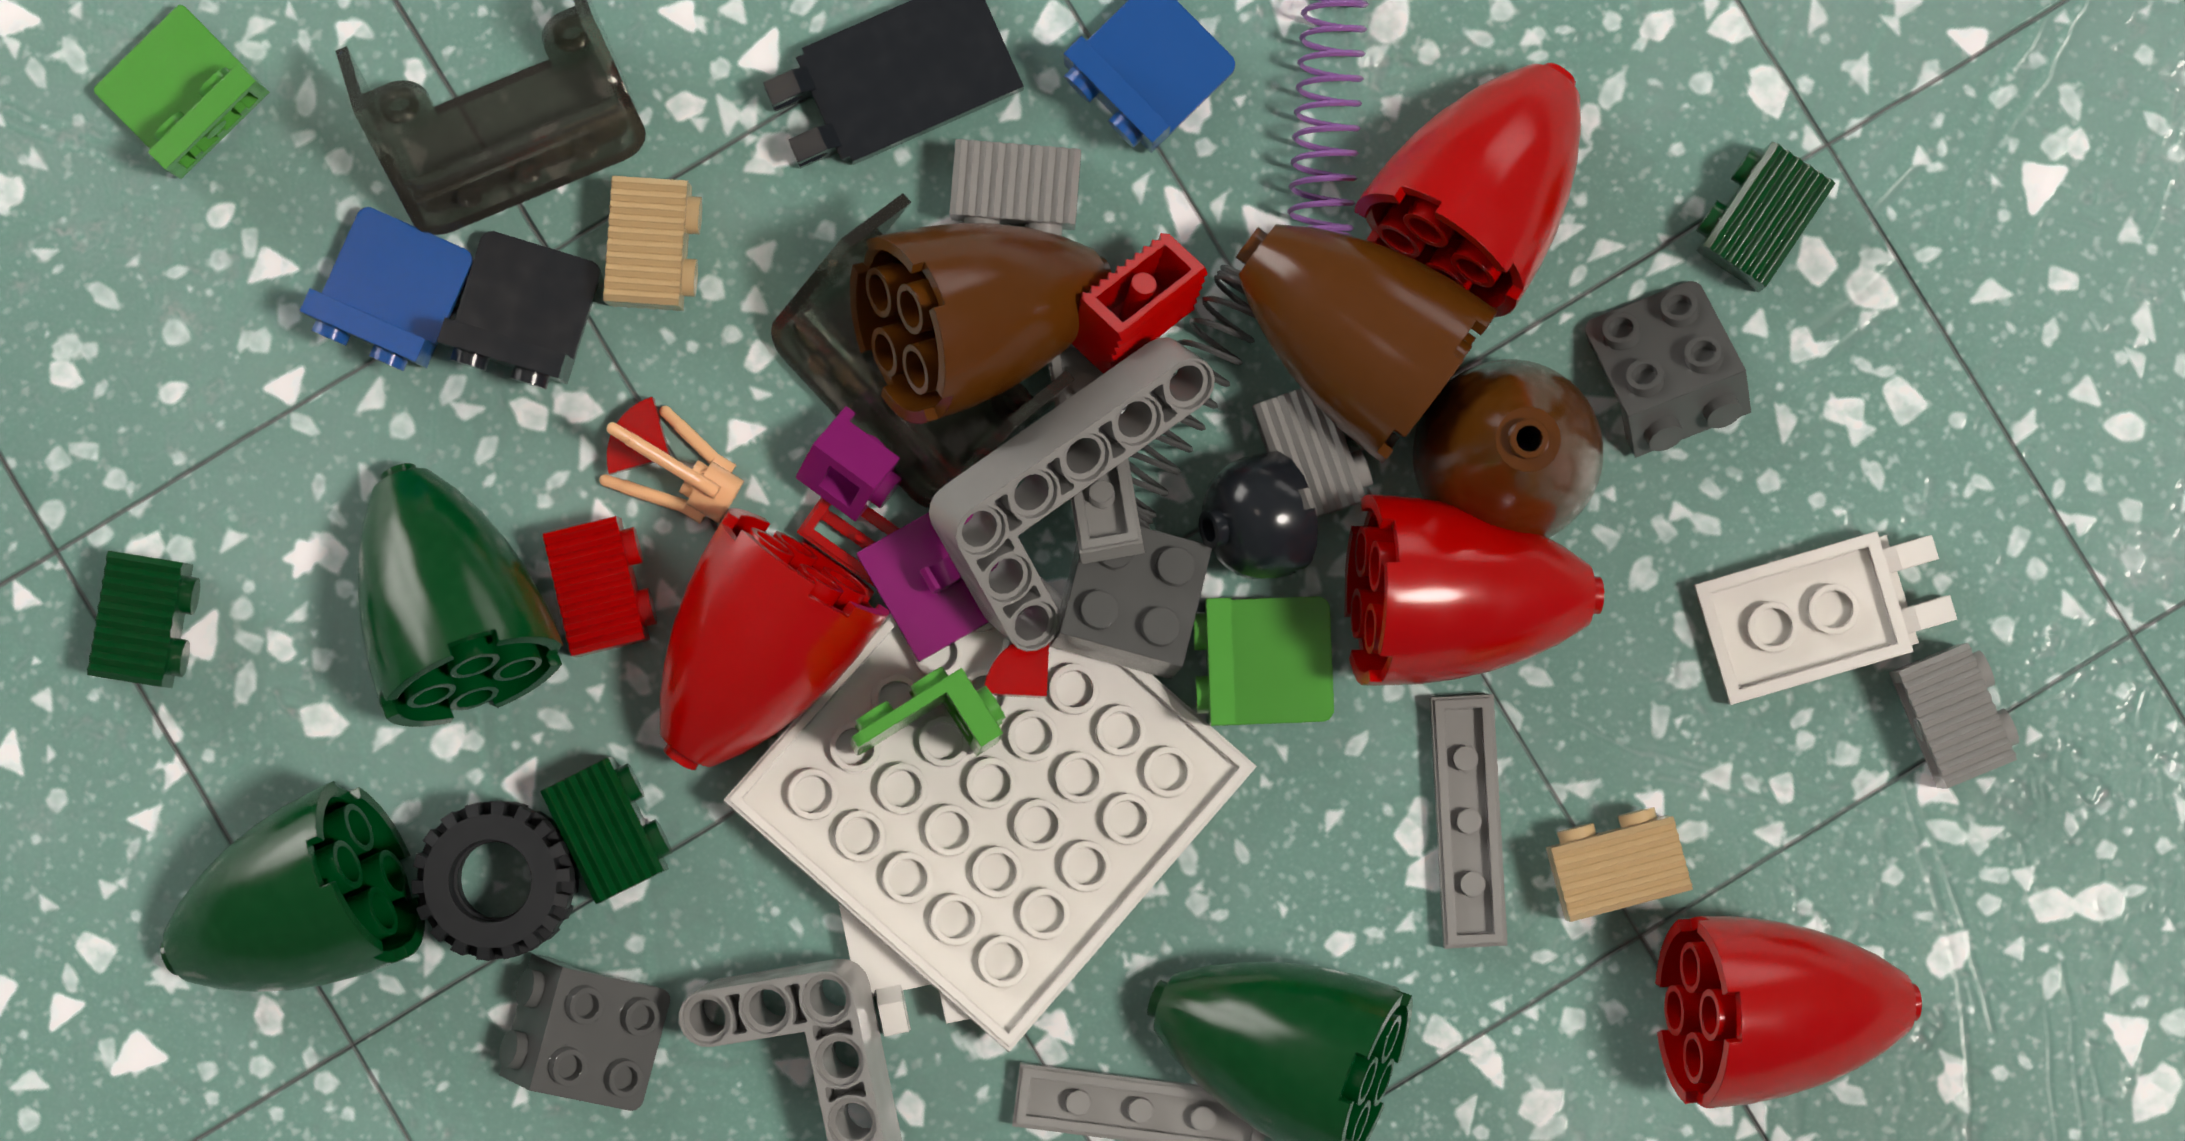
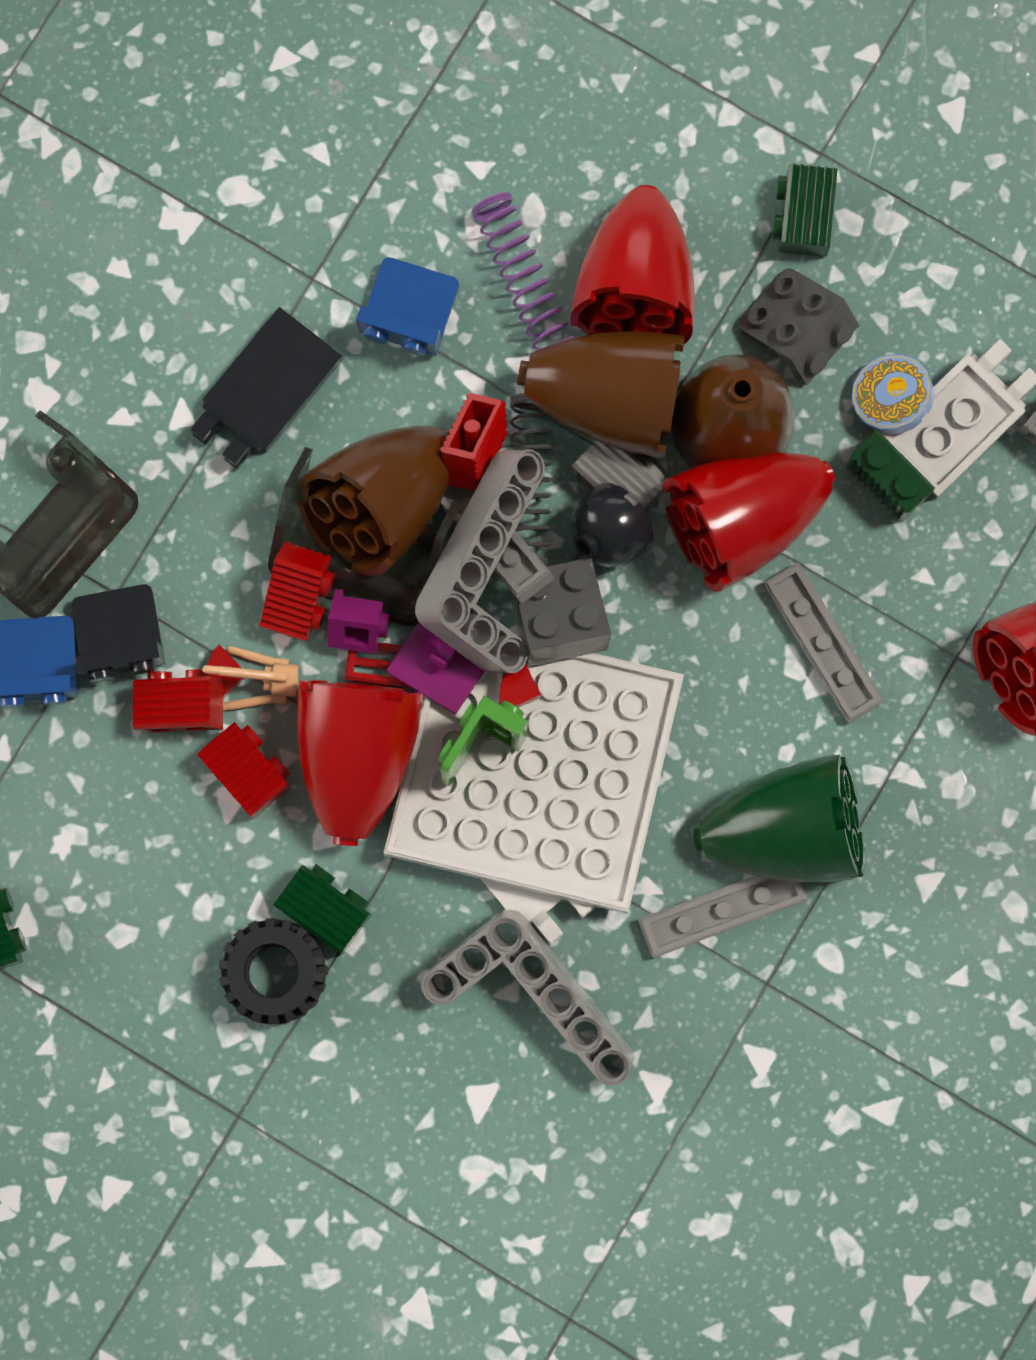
camera: 25 degrees left, 5 degrees down
dark green cylinder [160,781,425,992] -> none
dark green cylinder [358,463,563,727] -> none
dark grey bracket [499,954,670,1111] -> none
tan brick [603,176,702,311] -> none
light grey brick [950,139,1081,236] -> none
bright green bracket [1193,596,1334,726] -> none
tan brick [1546,807,1693,922] -> none
none -> red brick [132,669,224,733]
none -> red brick [259,542,335,642]
none -> dark green brick [847,430,935,521]
none -> tile [851,354,934,434]

